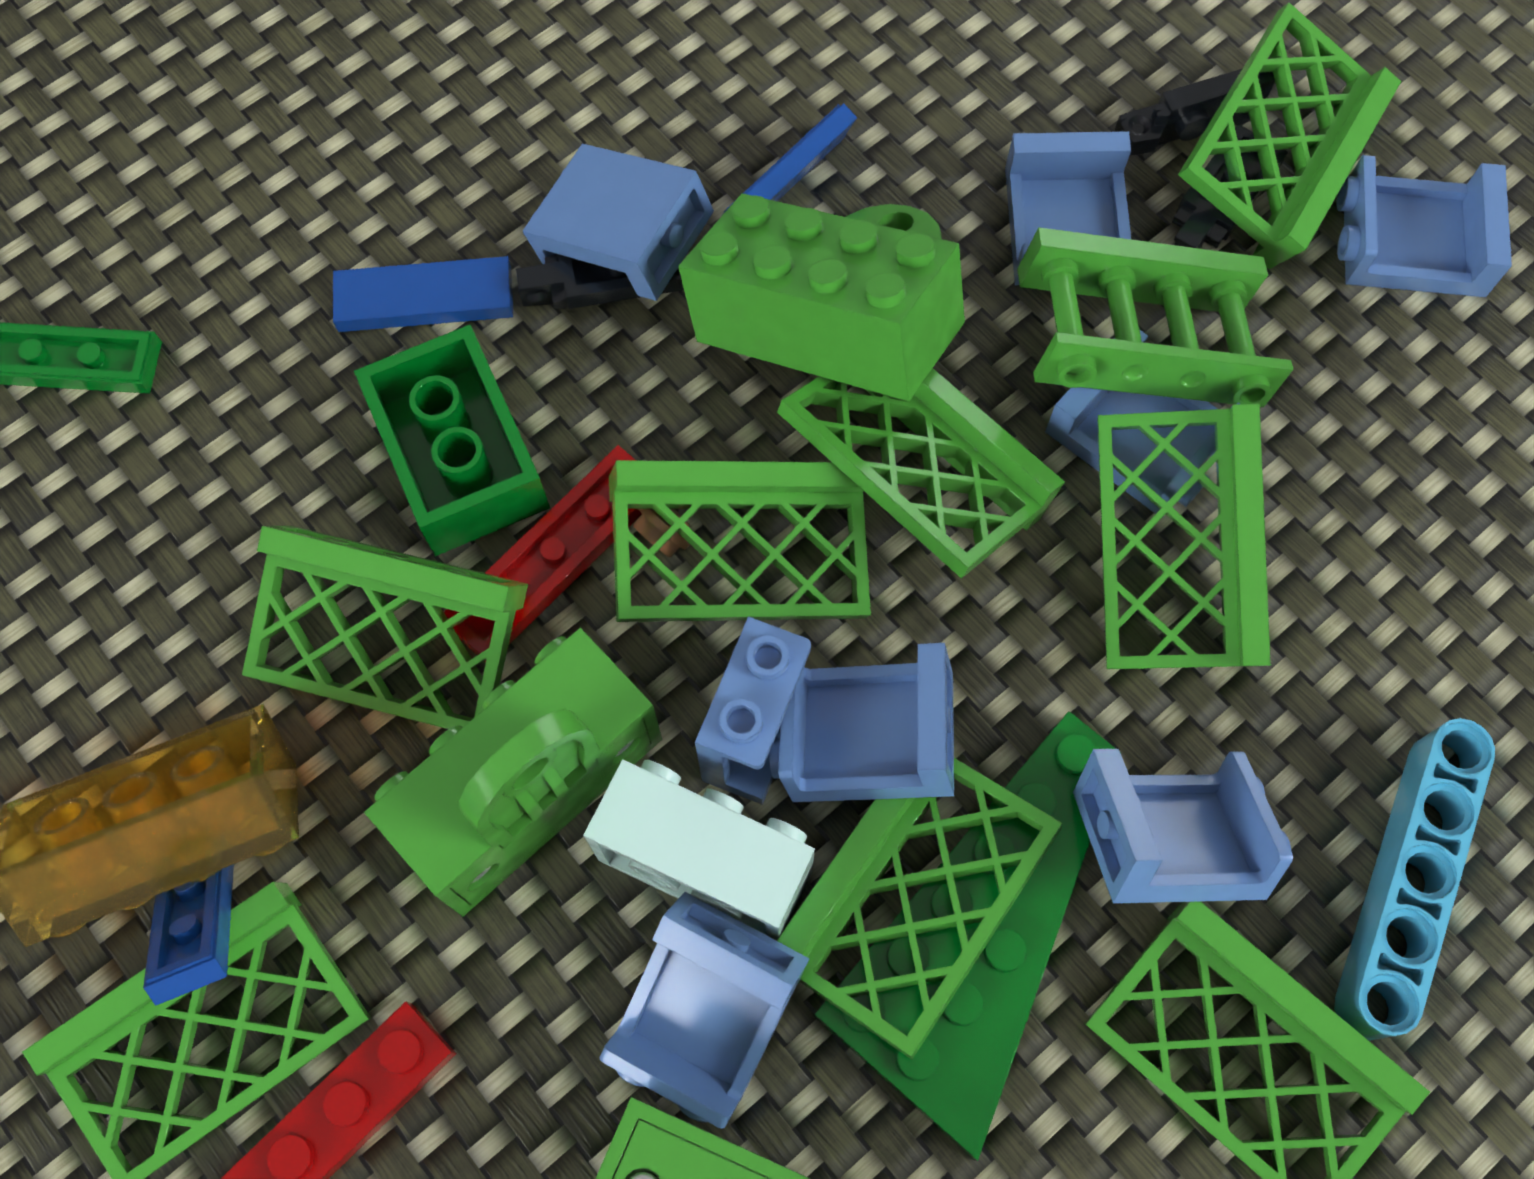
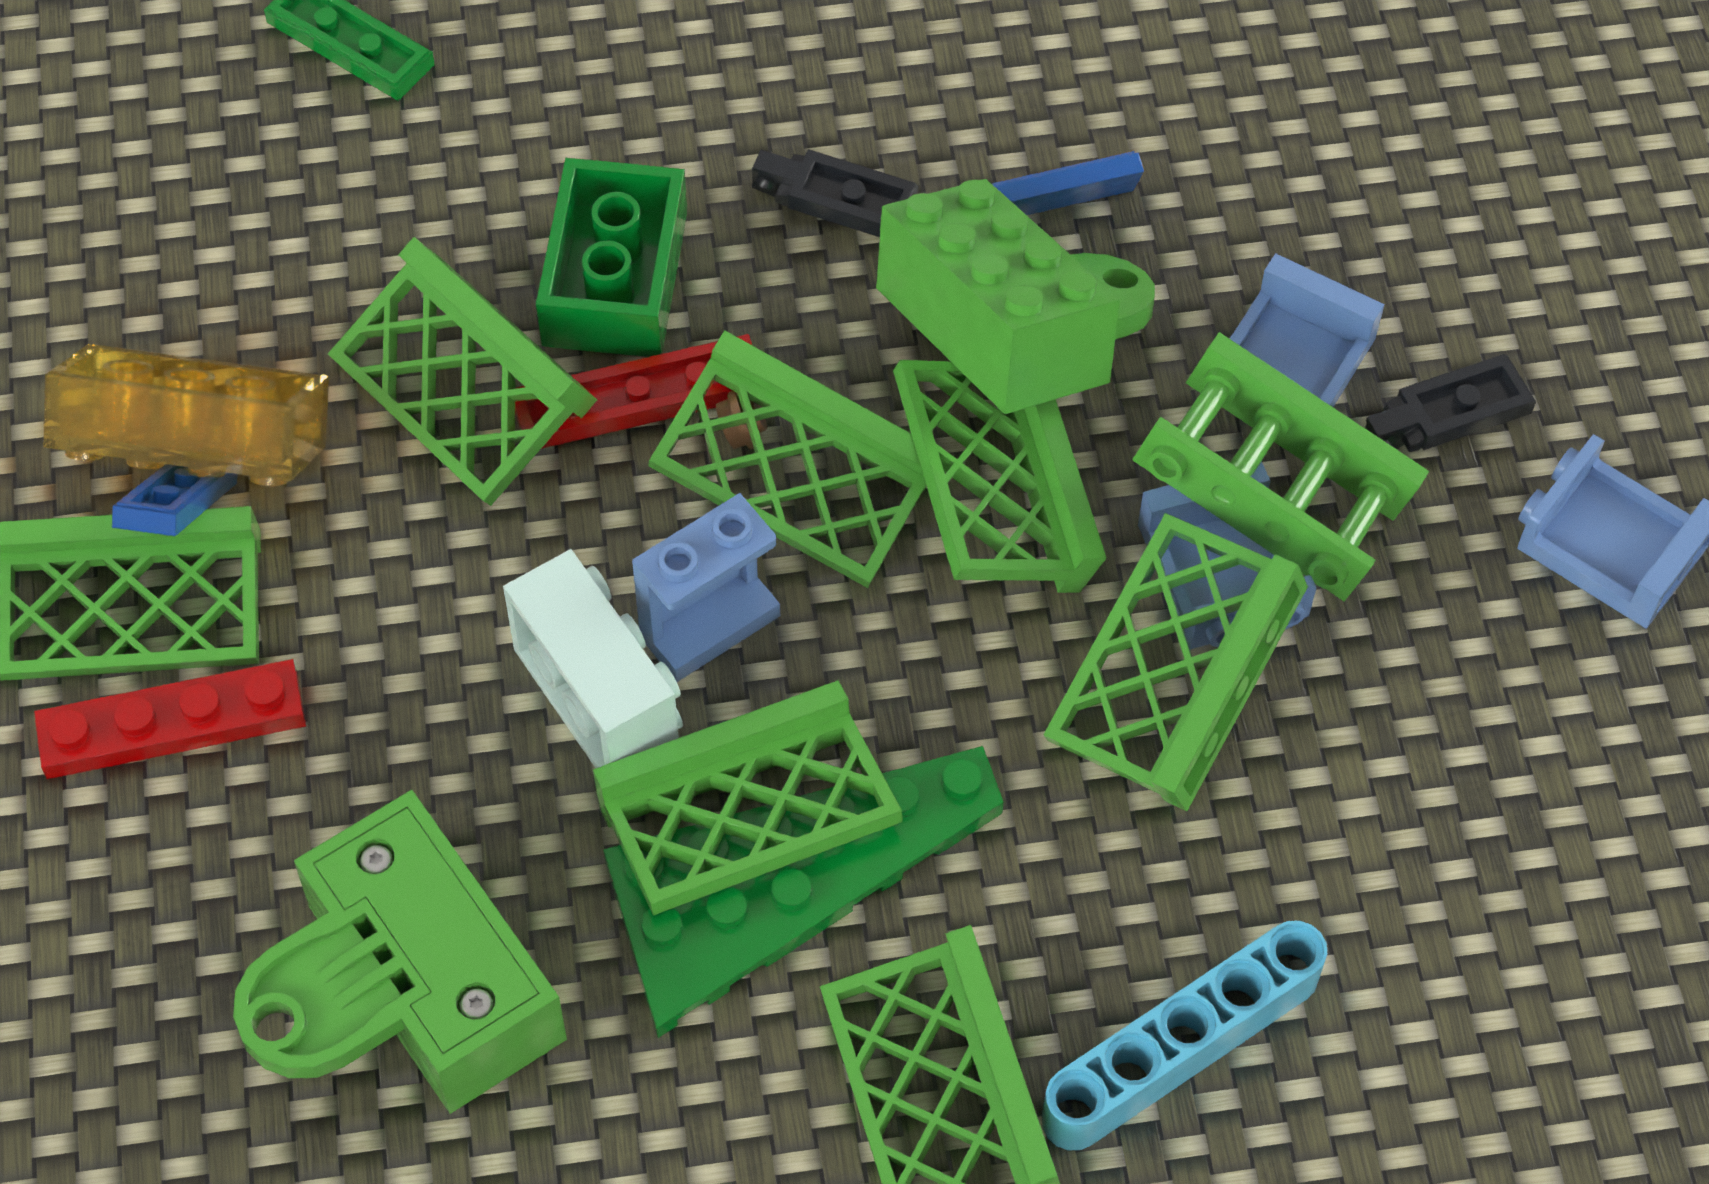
camera: 30 degrees right, 10 degrees down
blue tile [333,256,513,332] -> none
bright green brick [364,627,663,917] -> none
medium blue panel [523,143,714,301] -> none
medium blue panel [599,892,809,1129] -> none
medium blue panel [769,643,954,802] -> none
medium blue panel [1073,749,1293,904] -> none
black hinge [1115,68,1275,156] -> none
bright green fence [1178,2,1401,269] -> none

